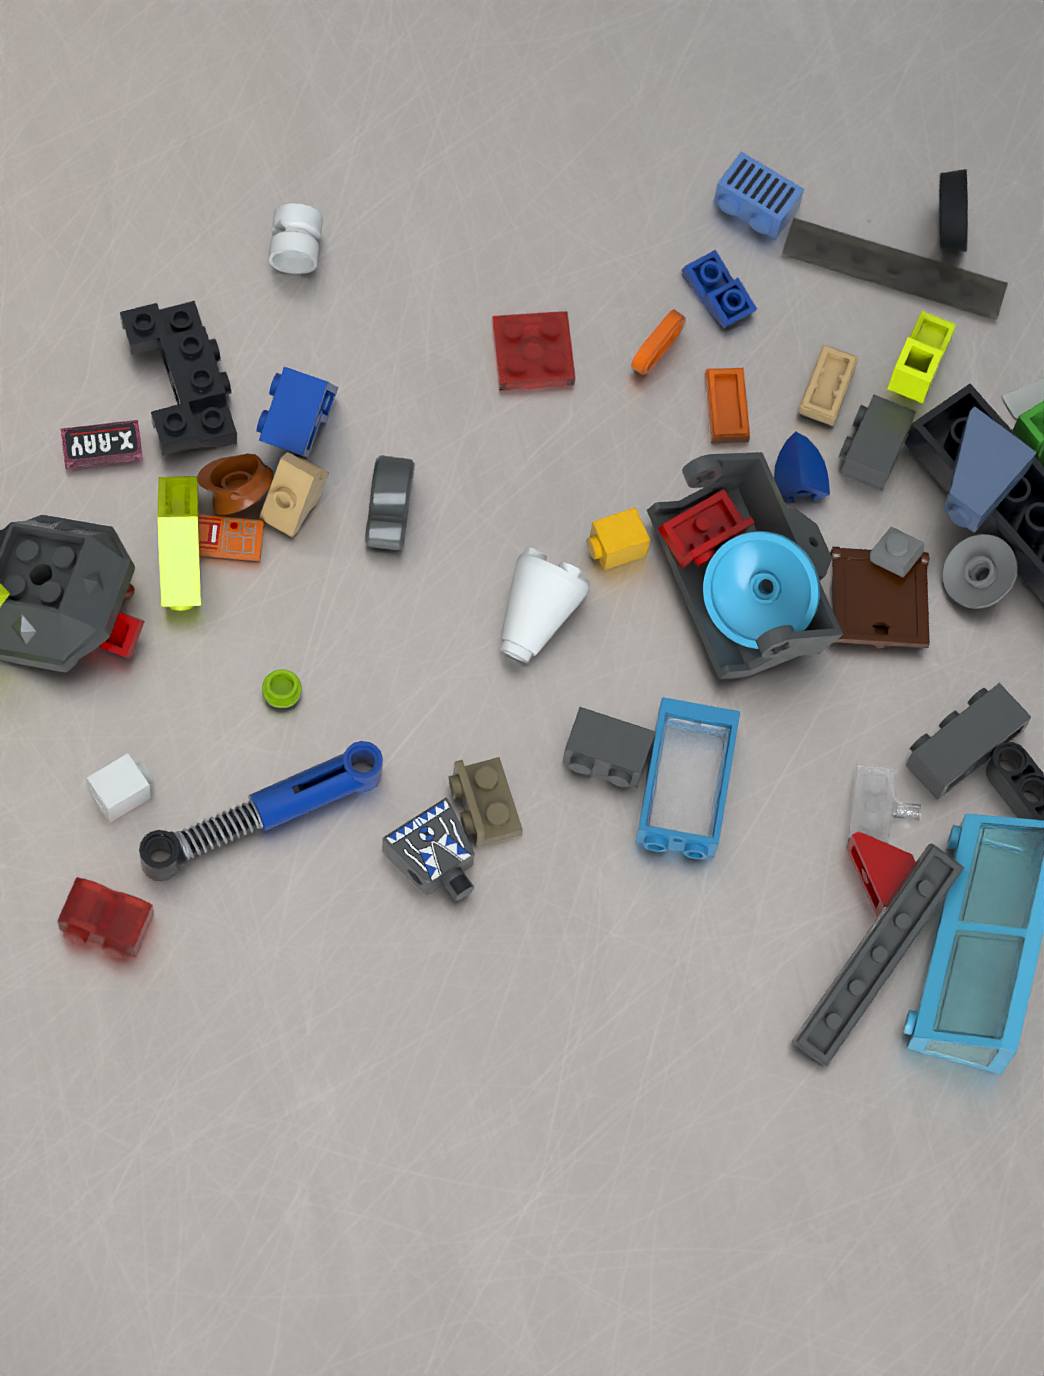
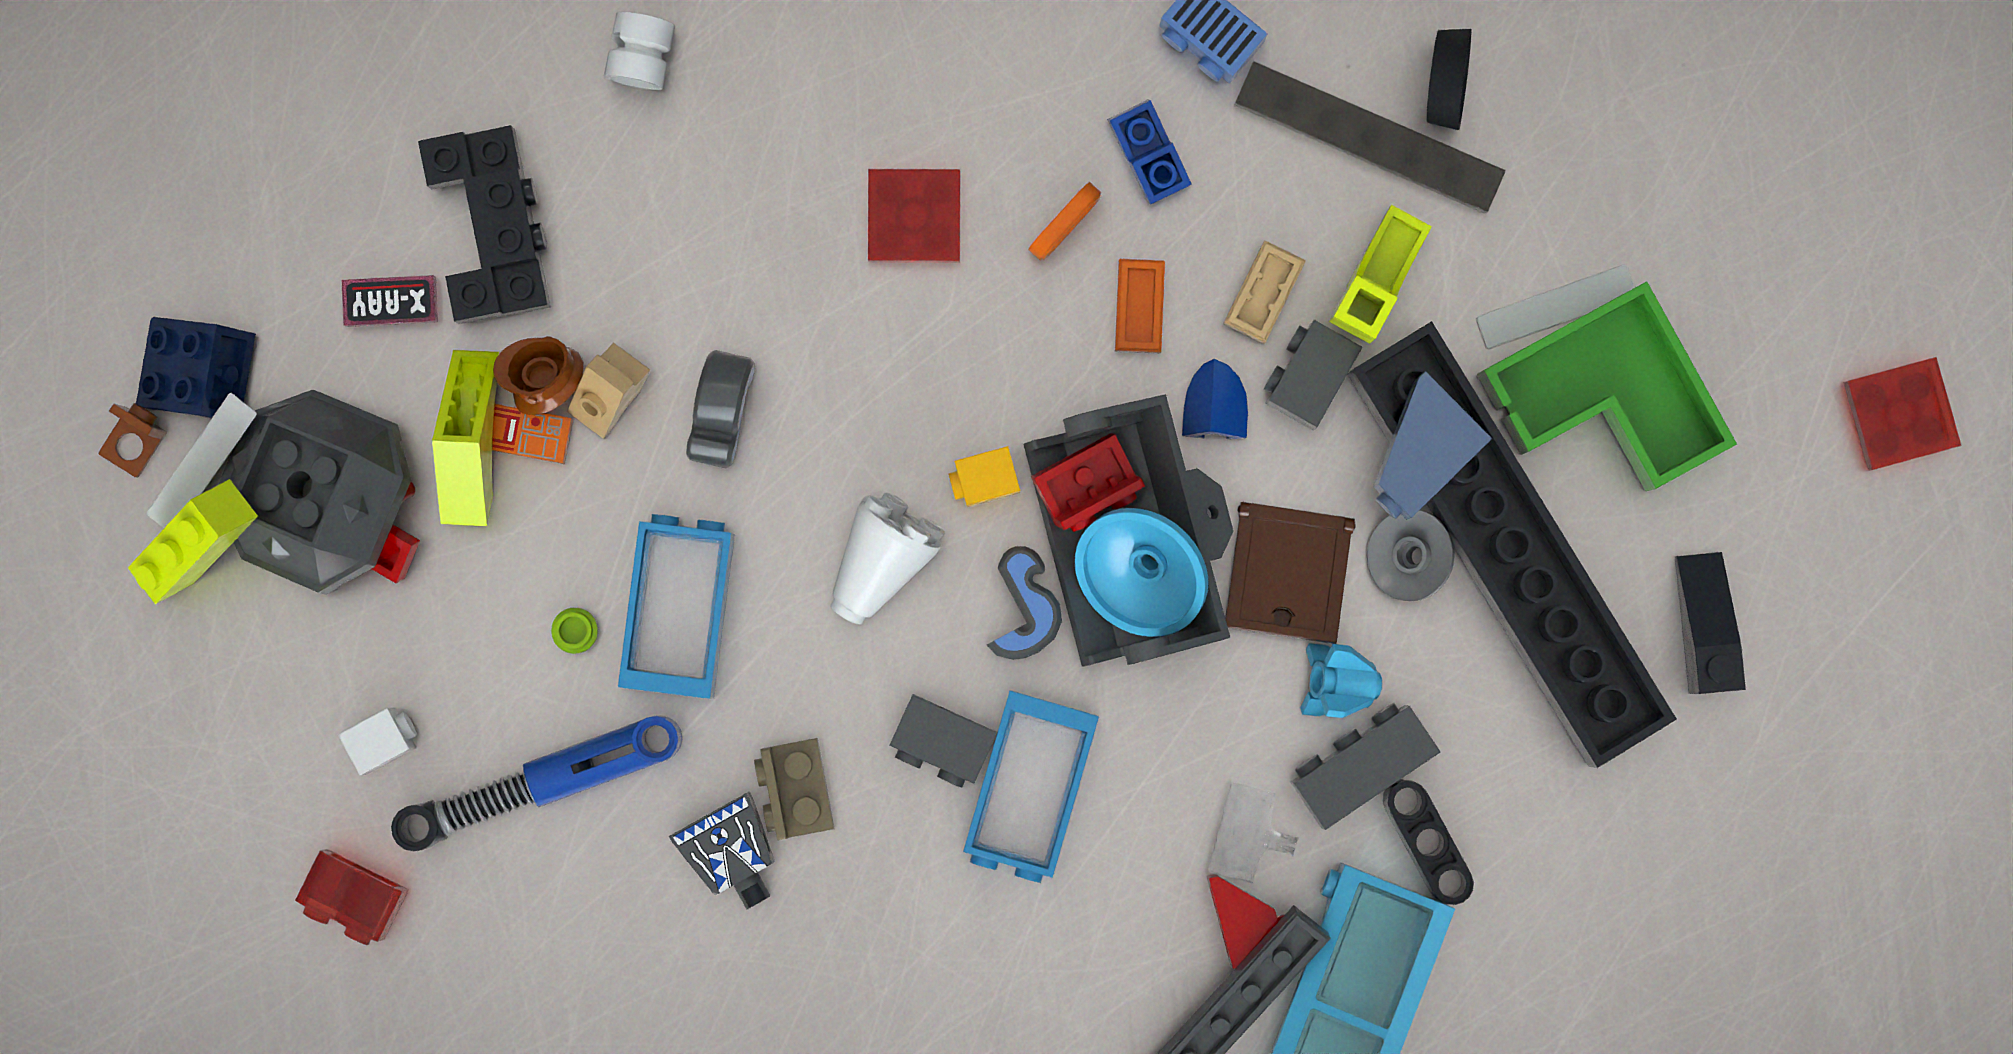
camera: 15 degrees right, 20 degrees up
blue brick [256,366,339,458] -> none
light grey plate [870,527,924,577] -> none
none -> clear window [618,514,735,699]
none -> animal [987,546,1062,660]
none -> medium azure brick [1300,643,1382,718]

